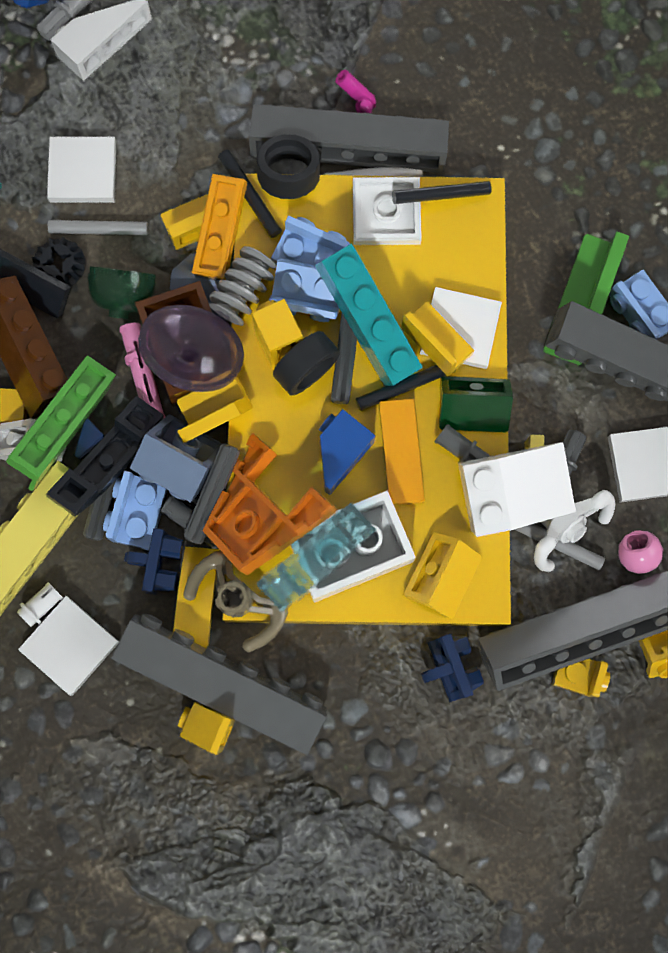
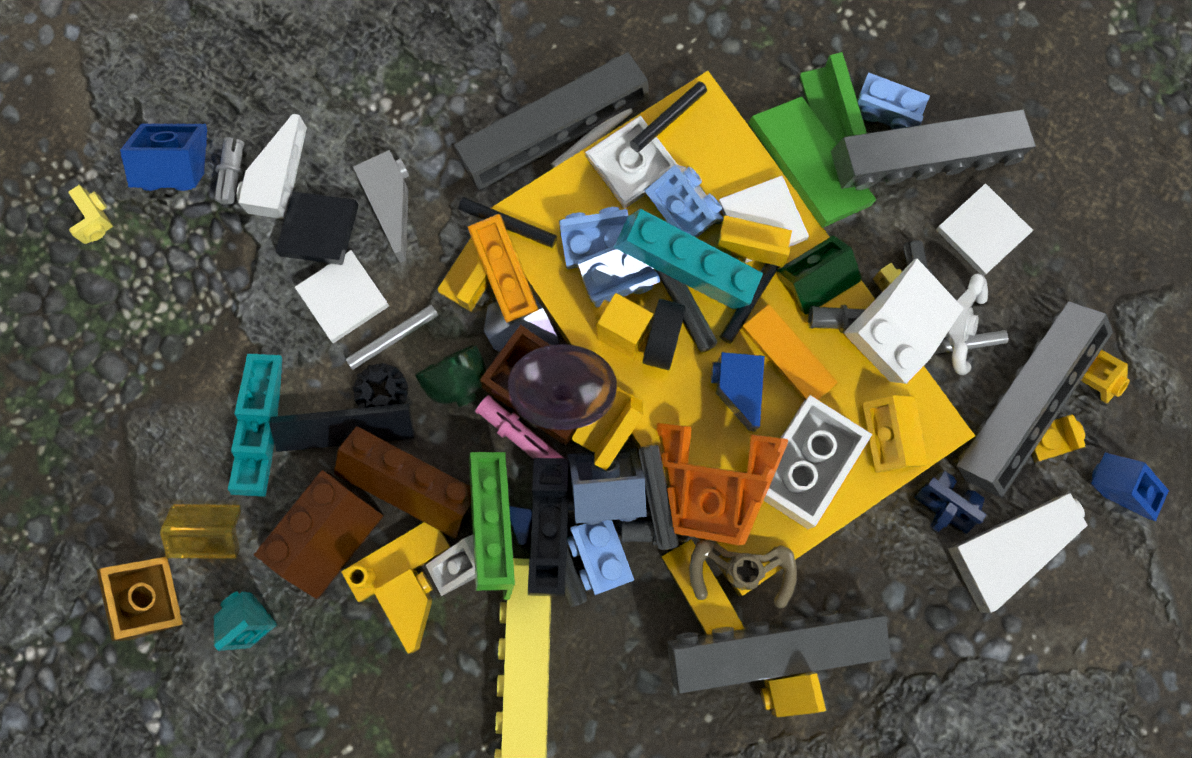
camera: 30 degrees left, 0 degrees up
white pin [17,582,63,627] -> none
white tile [18,596,119,696] -> none
dark blue hips [124,528,184,595] -> none
light grey piece [209,246,276,326] -> none
black tyre [257,134,320,199] -> none
clear light blue arch [257,503,376,612] -> none
dark pink arm [335,70,376,113] -> none
bright pink piece [618,530,663,574] -> none
none -> black tile [275,192,359,265]
none -> light grey slope [353,150,409,263]
none -> light blue bracket [645,164,723,238]
none -> bright green tile [748,97,877,228]
none -> white slope [948,493,1088,613]
none -> blue slope [1091,453,1169,521]

